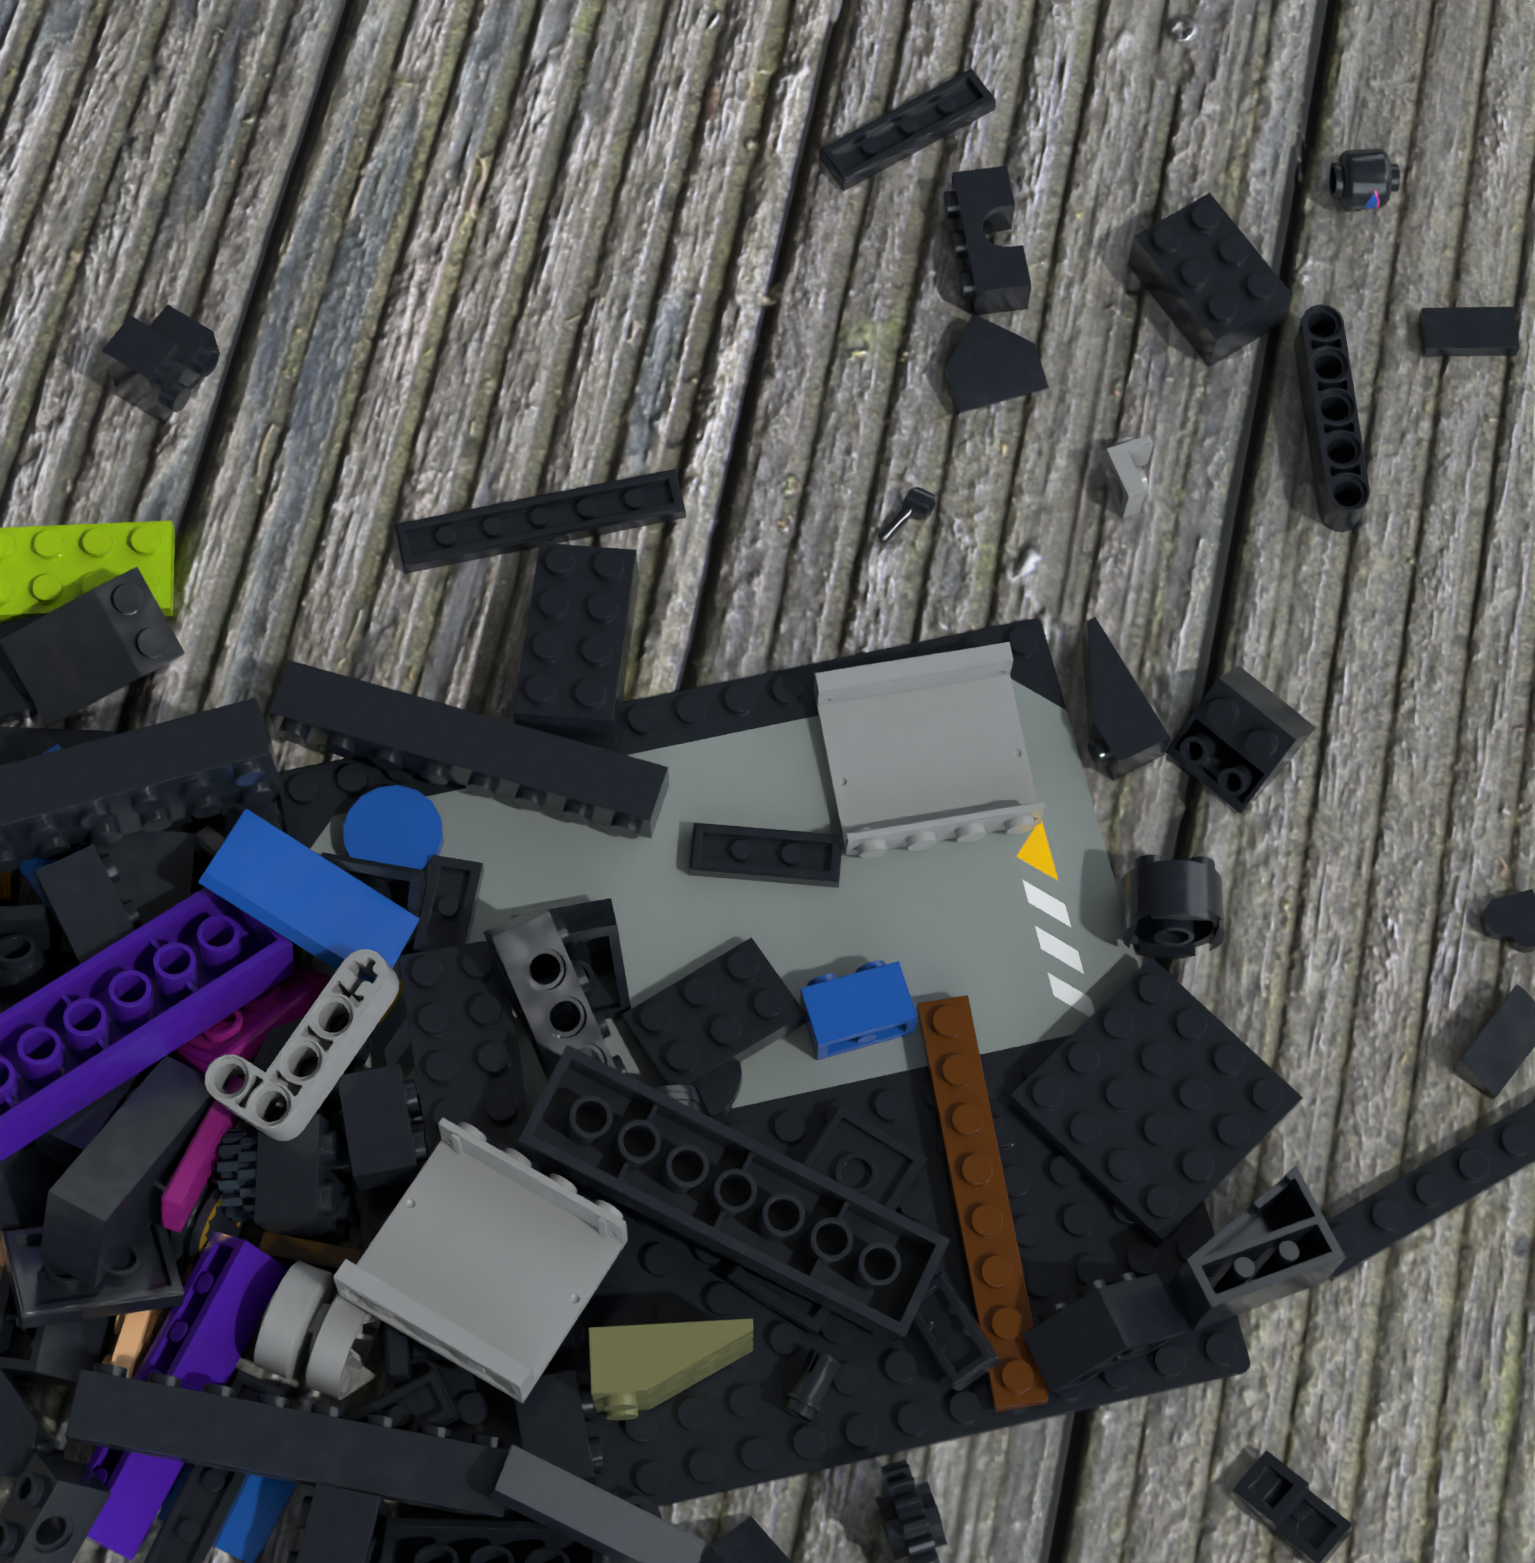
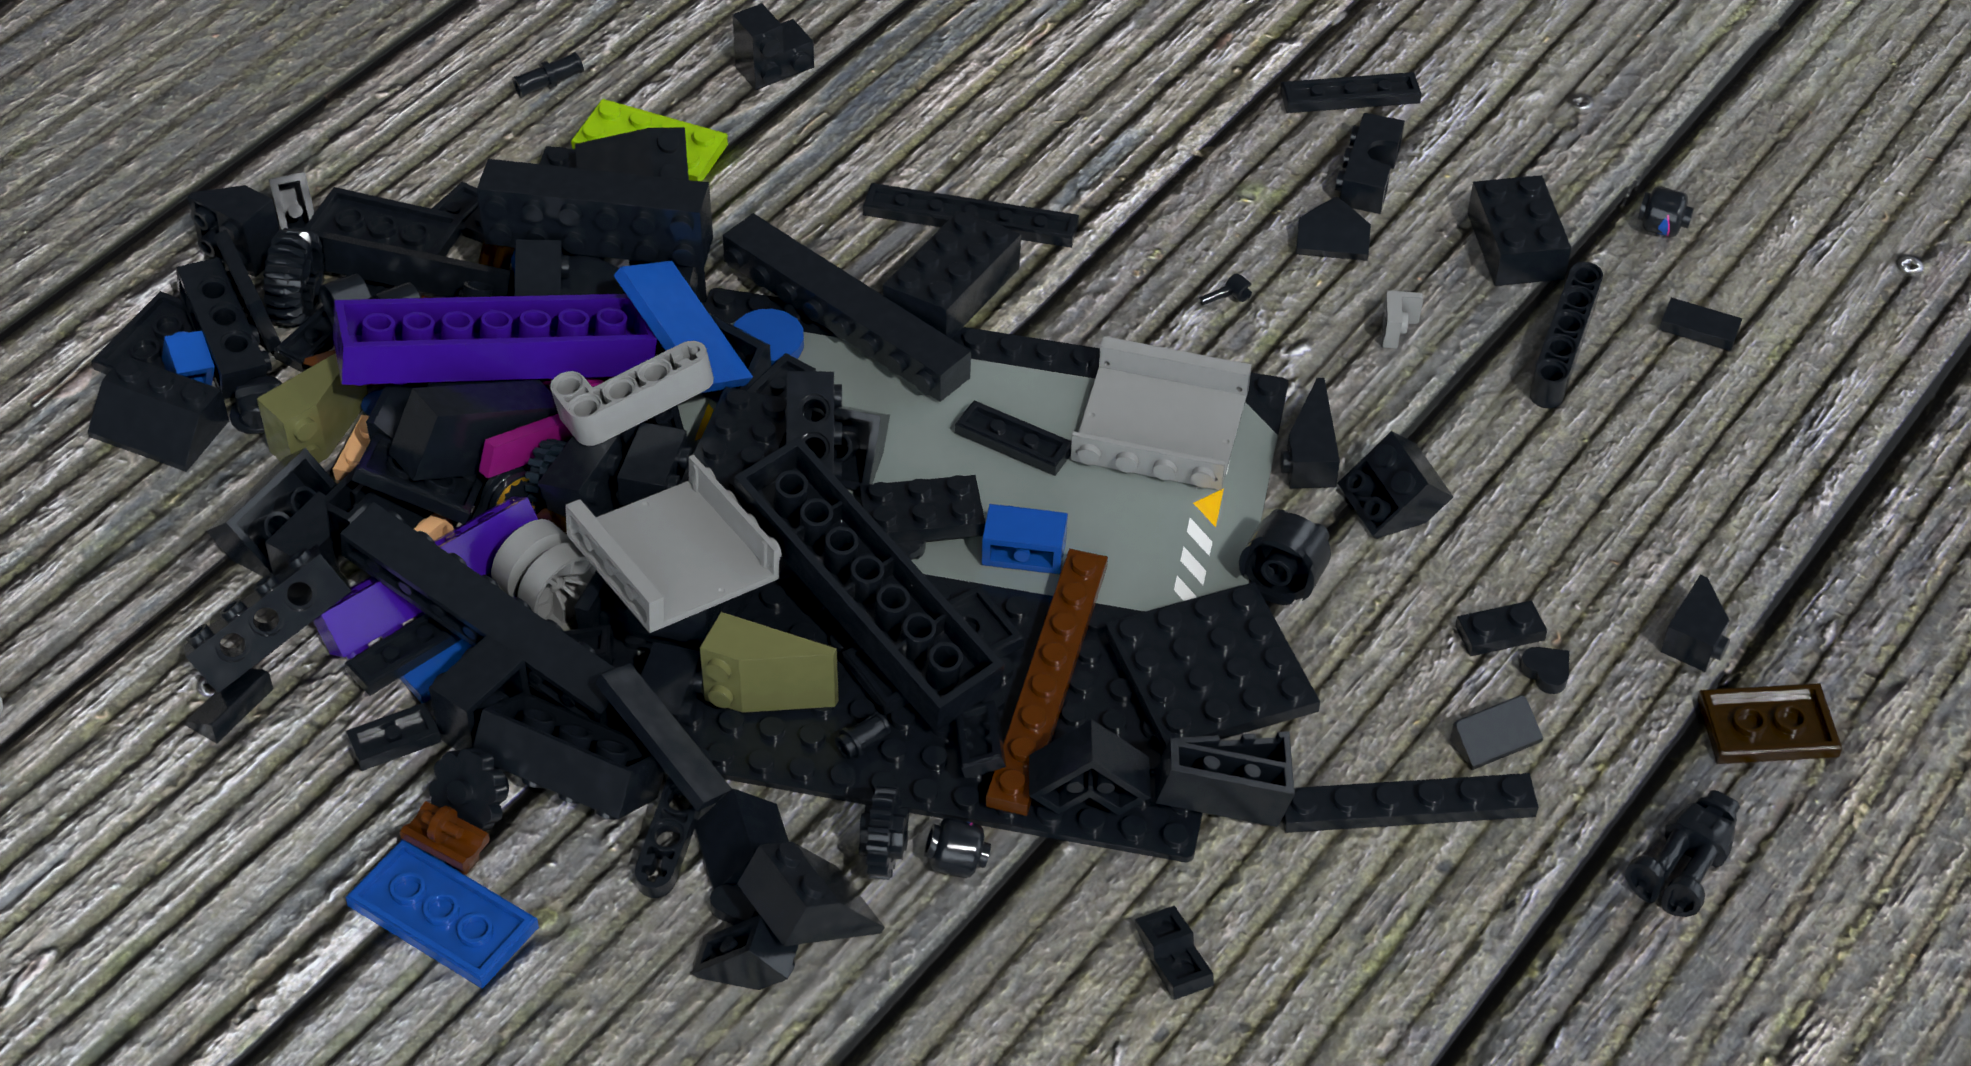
camera: 25 degrees right, 20 degrees down
none -> black head [924,817,991,878]
none -> black plate [1455,600,1547,657]

